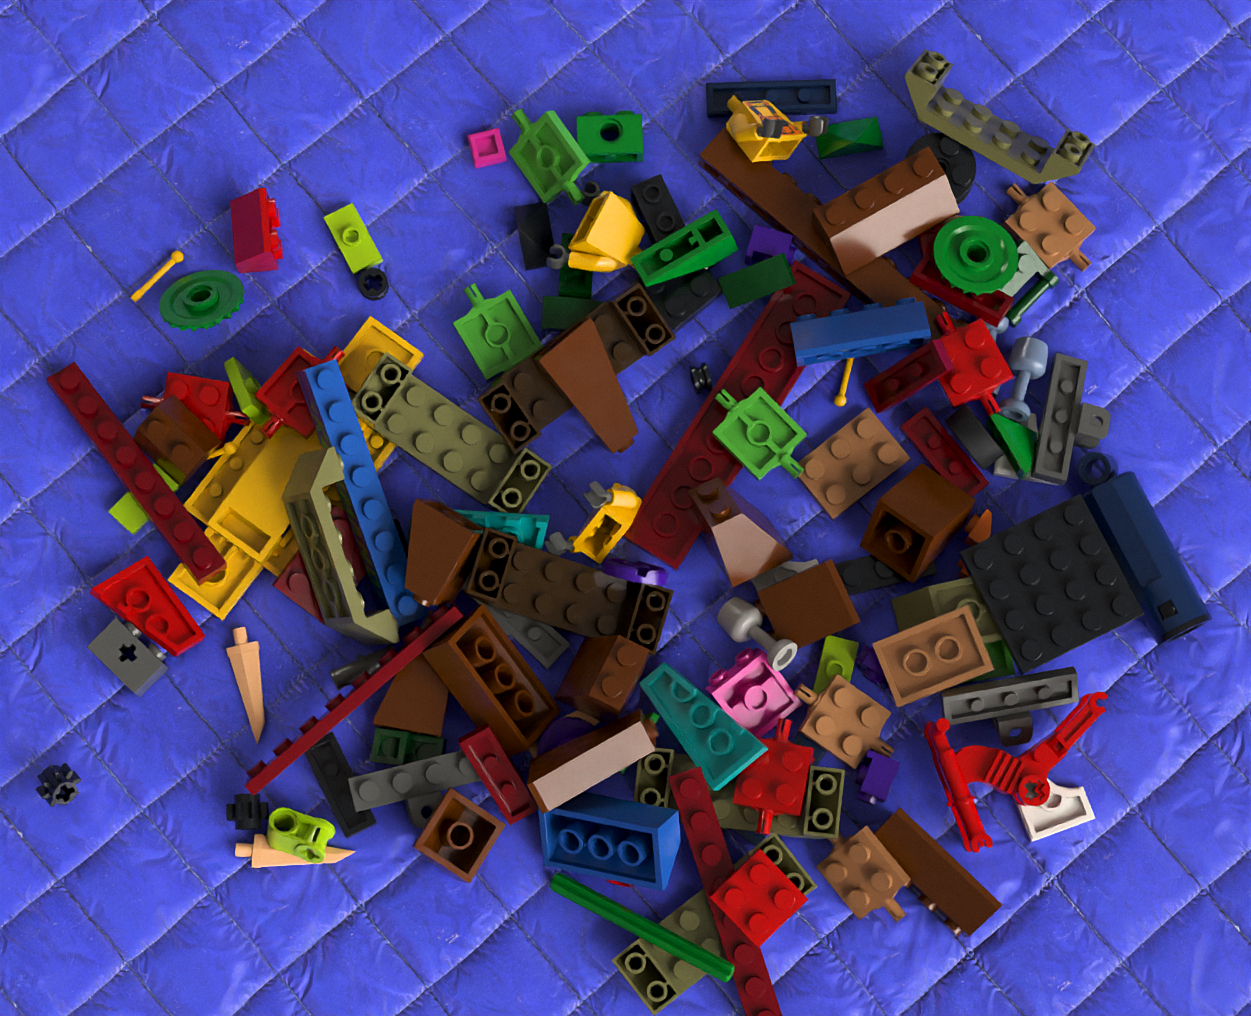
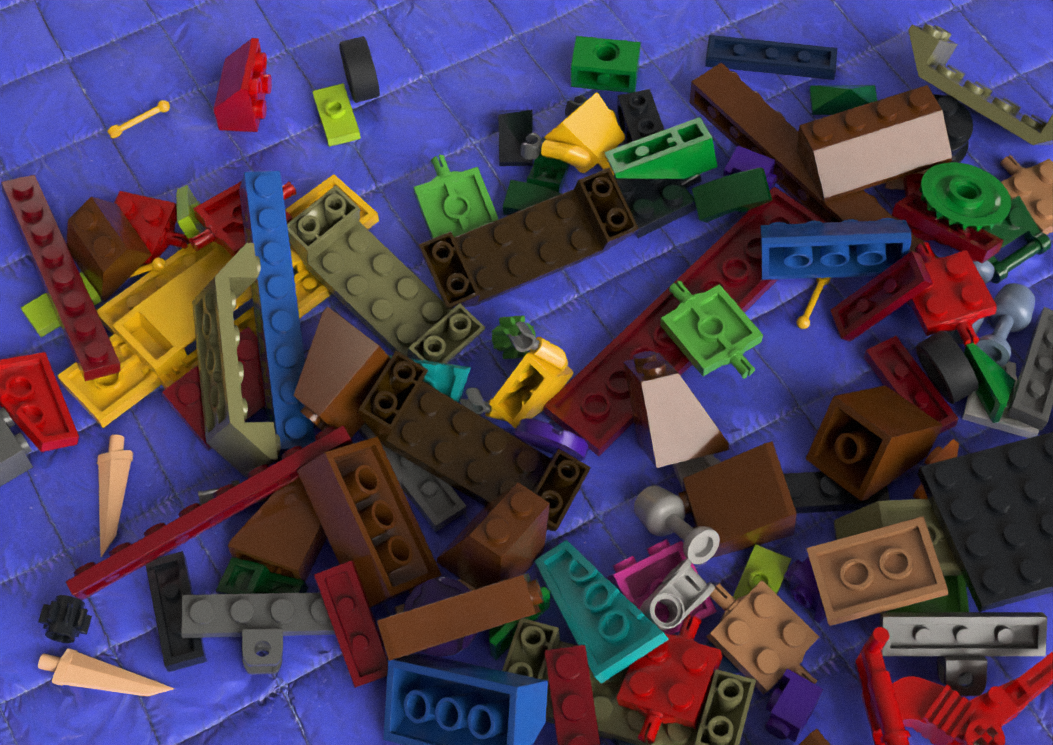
camera: 15 degrees right, 20 degrees down
green gear [159,270,245,332] -> none
lime piece [266,807,336,863] -> none
black bush [358,268,389,301] -> none
reddish brown slope [412,787,506,884] -> none
dark pink tile [467,128,507,169] -> none
bright green plate [508,109,590,206] -> none
reddish brown slope [533,317,639,454] -> none
black bush [689,362,713,395] -> none
yellow torso [726,93,829,162] -> none
medium nougat plate [797,407,911,521] -> none
none -> black tyre [339,36,380,103]
none -> bright green gear [492,315,536,359]
none -> light grey piece [640,558,715,631]

